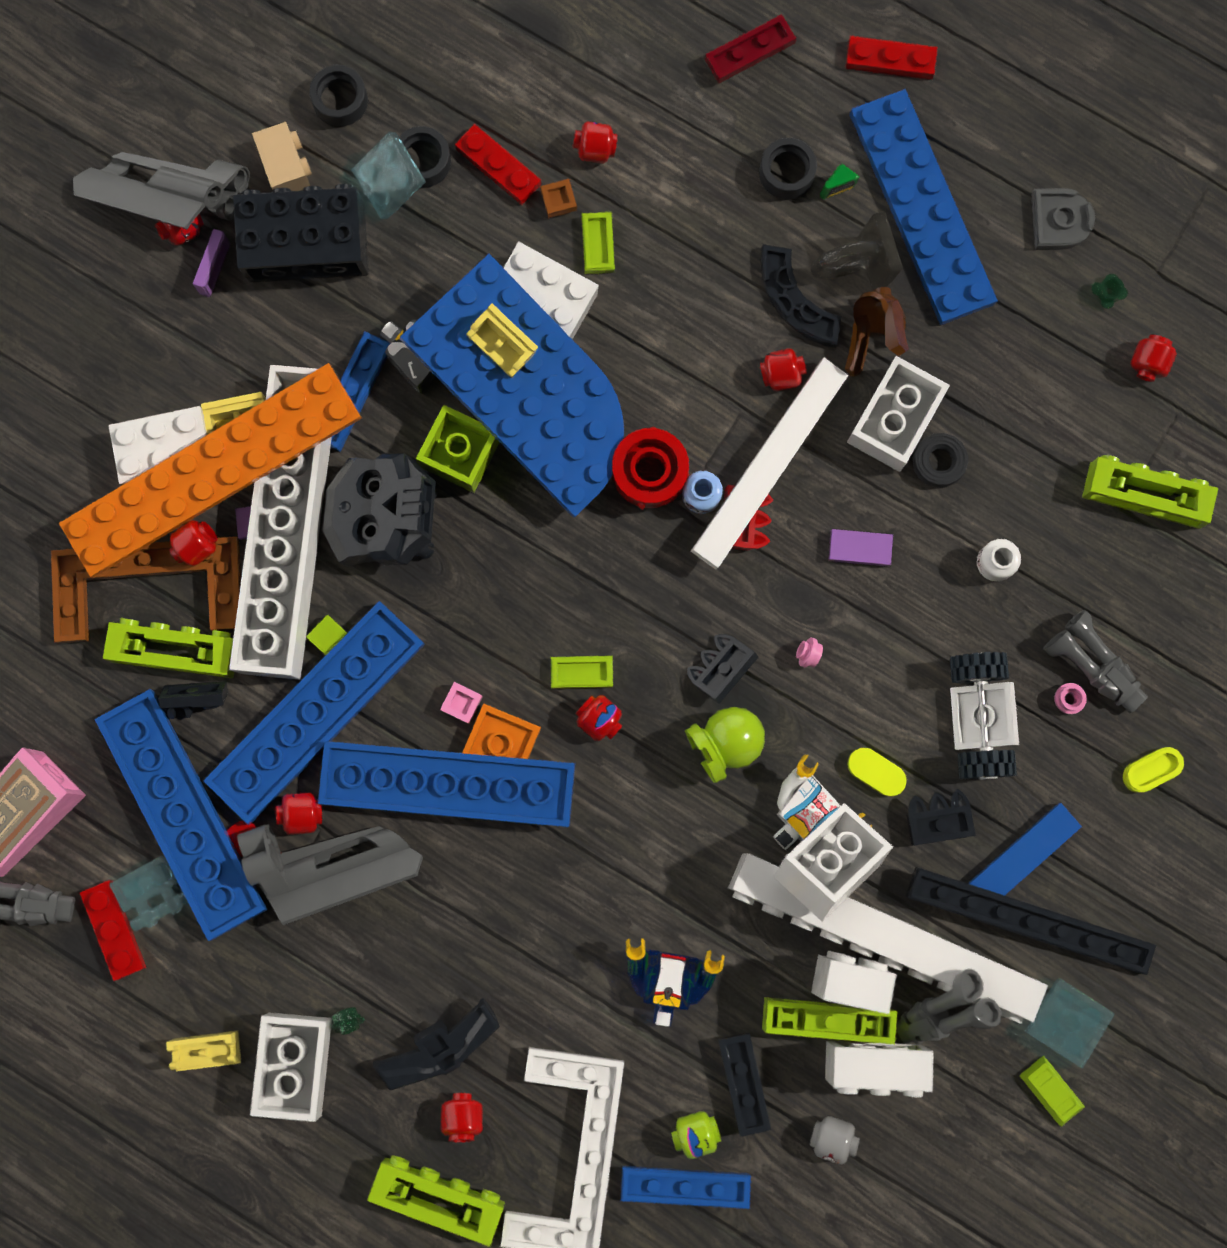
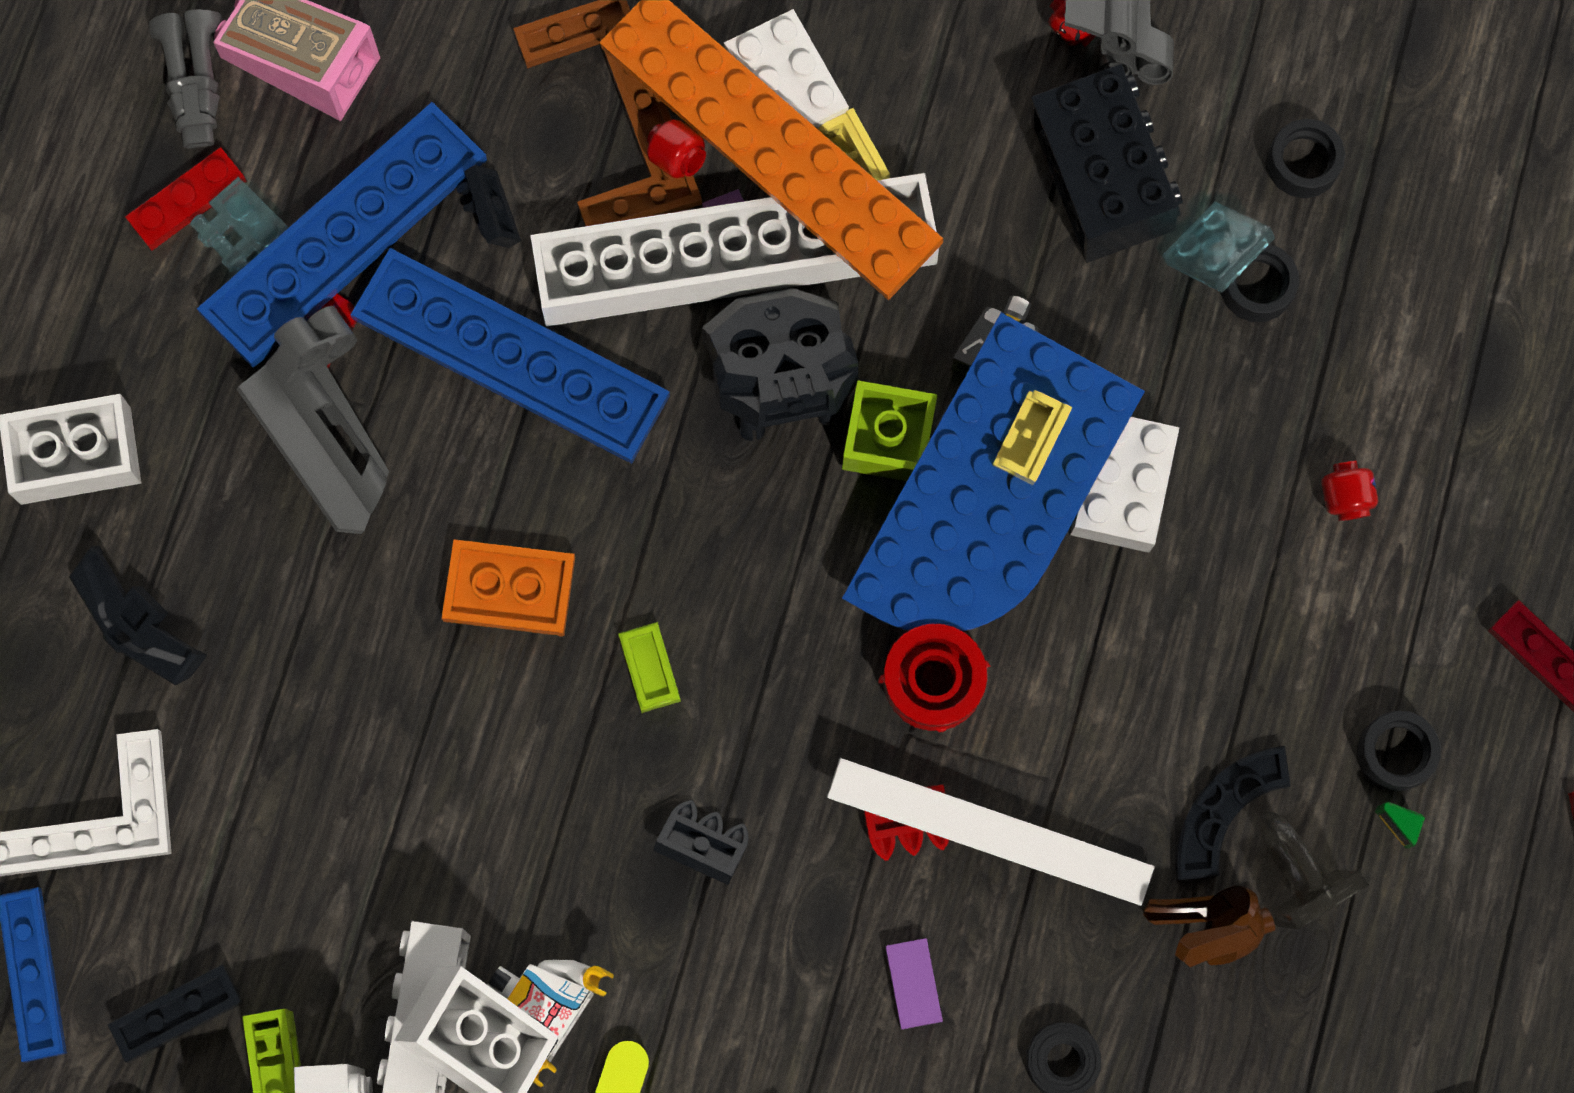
camera: 75 degrees right, 5 degrees down
lime brick [103,618,234,678] -> none
light yellow hinge [166,1031,241,1071] -> none
medium lavender tile [193,229,230,297] -> none
tan brick [252,122,312,191] -> none
red head [275,792,322,835] -> none
lime tile [306,614,347,655] -> none
blue plate [318,741,576,827] -> none
blue tile [330,331,391,452] -> none
clear green plate [330,1007,365,1035] -> none
bright pink plate [440,682,483,724] -> none
red head [441,1093,483,1143] -> none
red plate [455,124,541,205] -> none
dark orange plate [540,179,577,218] -> none
red head [575,695,622,741] -> none
lime tile [582,212,615,274] -> none
torso [626,939,725,1026] -> none
lime head [671,1111,721,1159] -> none
light blue head [682,471,723,514] -> none
lime tile [685,707,765,783] -> none
red head [760,348,807,391] -> none
bright pink plate [796,637,823,668] -> none
white brick [847,356,950,472] -> none
blue plate [849,89,998,325] -> none

